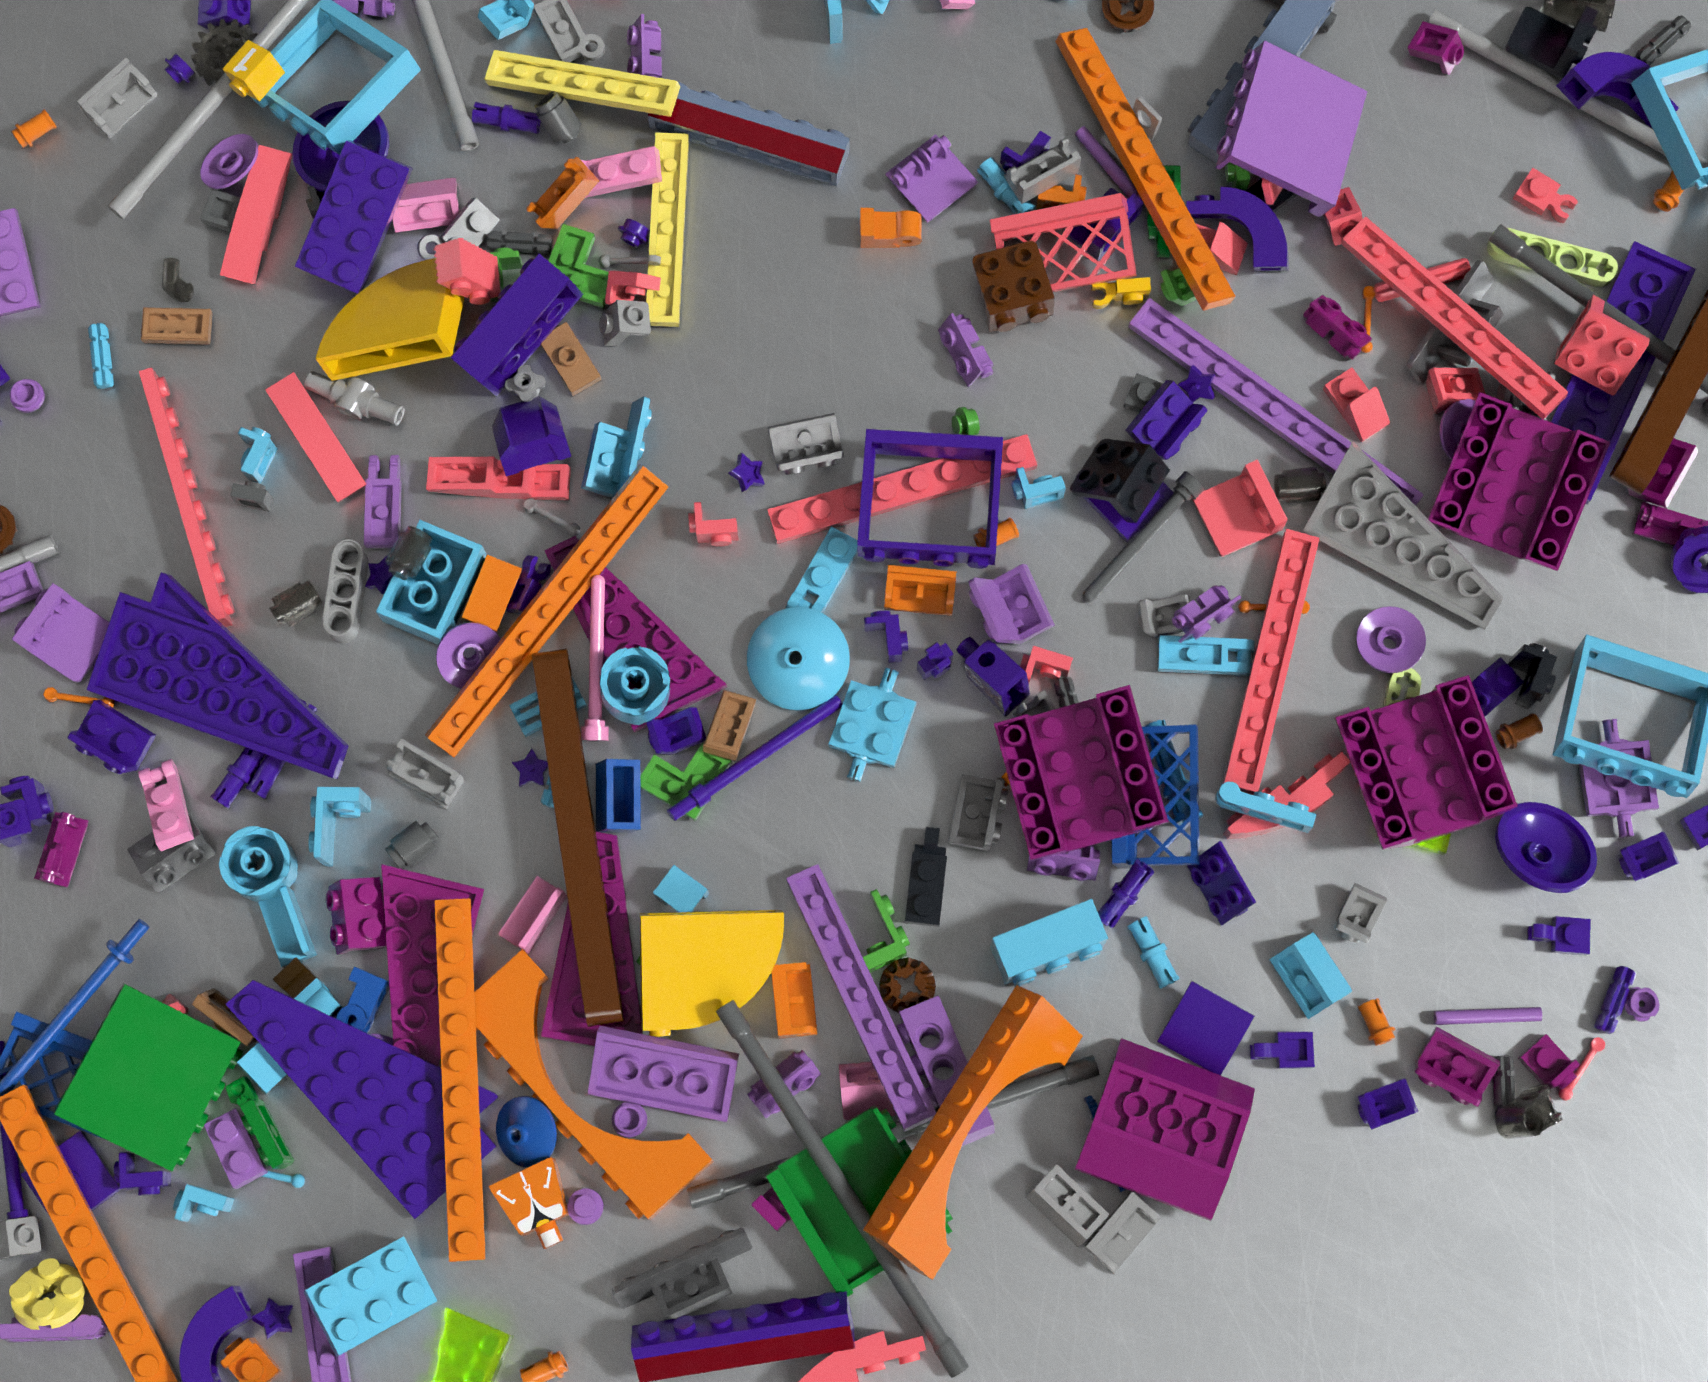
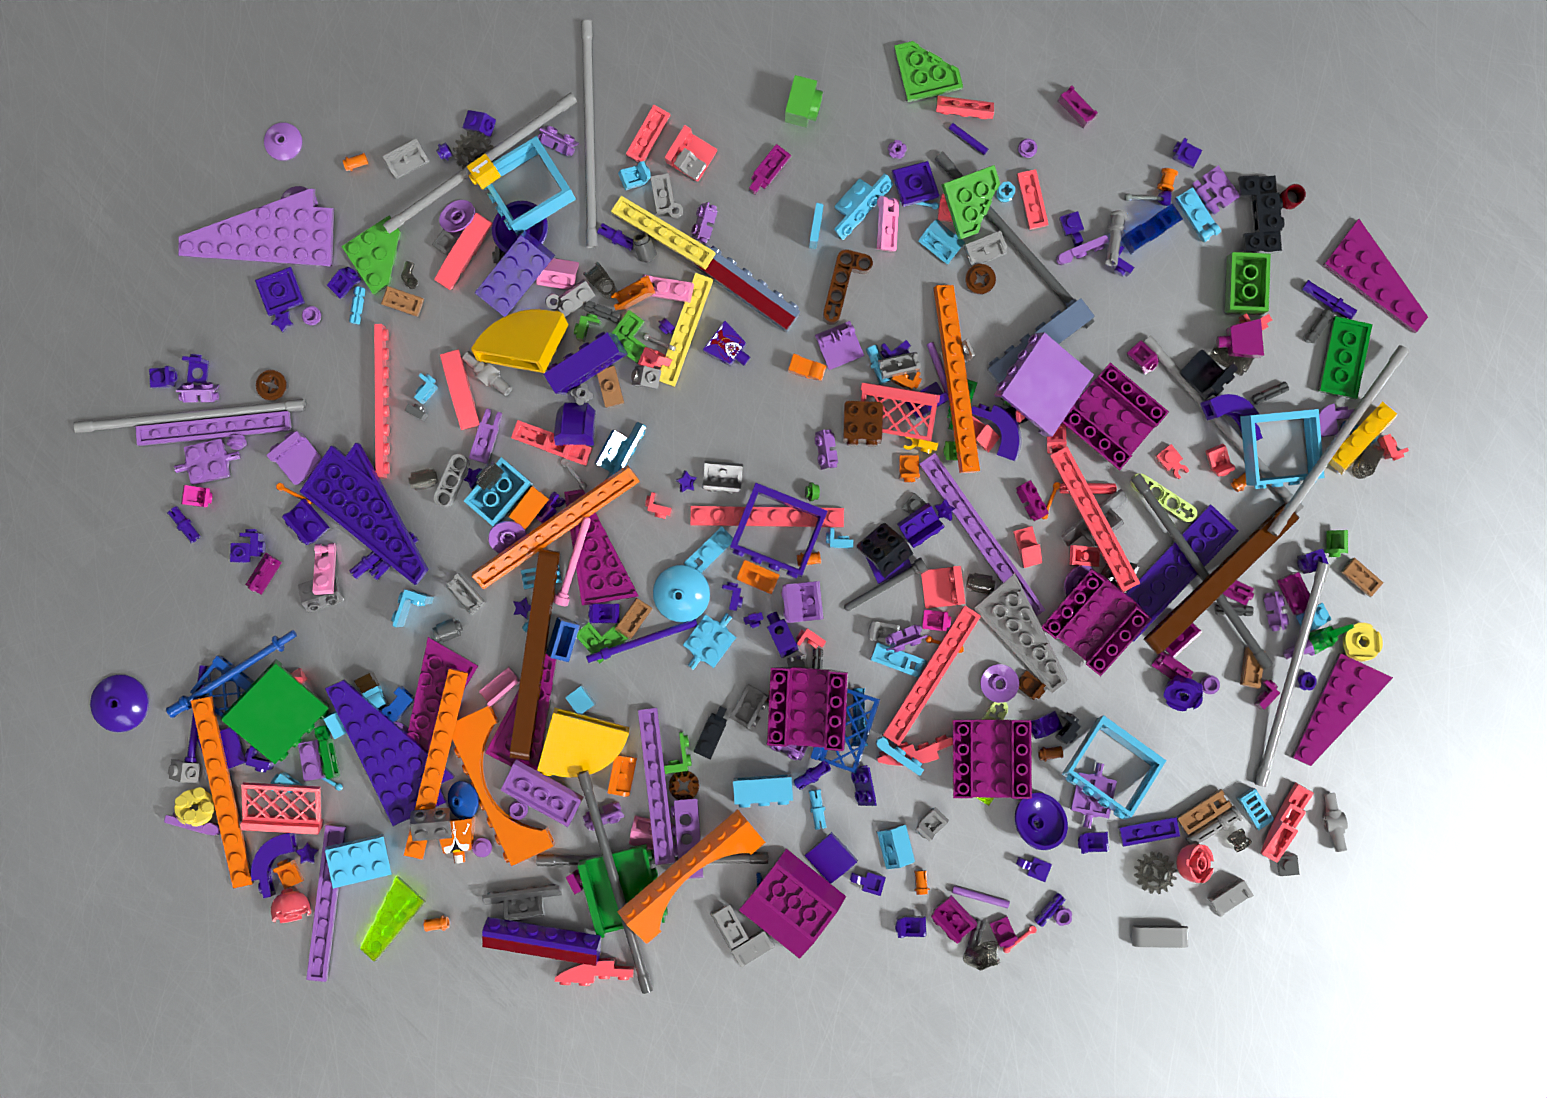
camera: 15 degrees right, 10 degrees up
medium nougat plate [192,988,257,1046] -> none
medium azure brick [219,826,298,902] -> none
medium azure panel [258,886,317,968] -> none
magenta bracket [326,877,387,955] -> none
coral brick [433,238,501,305] -> none
medium azure brick [600,647,670,725] -> none
coral bracket [1554,295,1650,395] -> none
none -> coral fence [241,782,323,834]
none -> dark purple bracket [327,267,361,299]
none -> bright green plate [341,215,401,295]
none -> flat silver bracket [410,808,452,841]
none -> clear smoke piece [583,262,617,299]
none -> dark purple torso [703,321,751,366]
none -> reddish brown beam [823,250,873,325]
none -> orange bracket [899,455,920,482]
none -> dark pink bracket [922,610,951,631]
none -> reddish brown bracket [1019,670,1046,700]
none -> magenta slope [1062,362,1169,471]
none -> coral bracket [1206,443,1235,477]

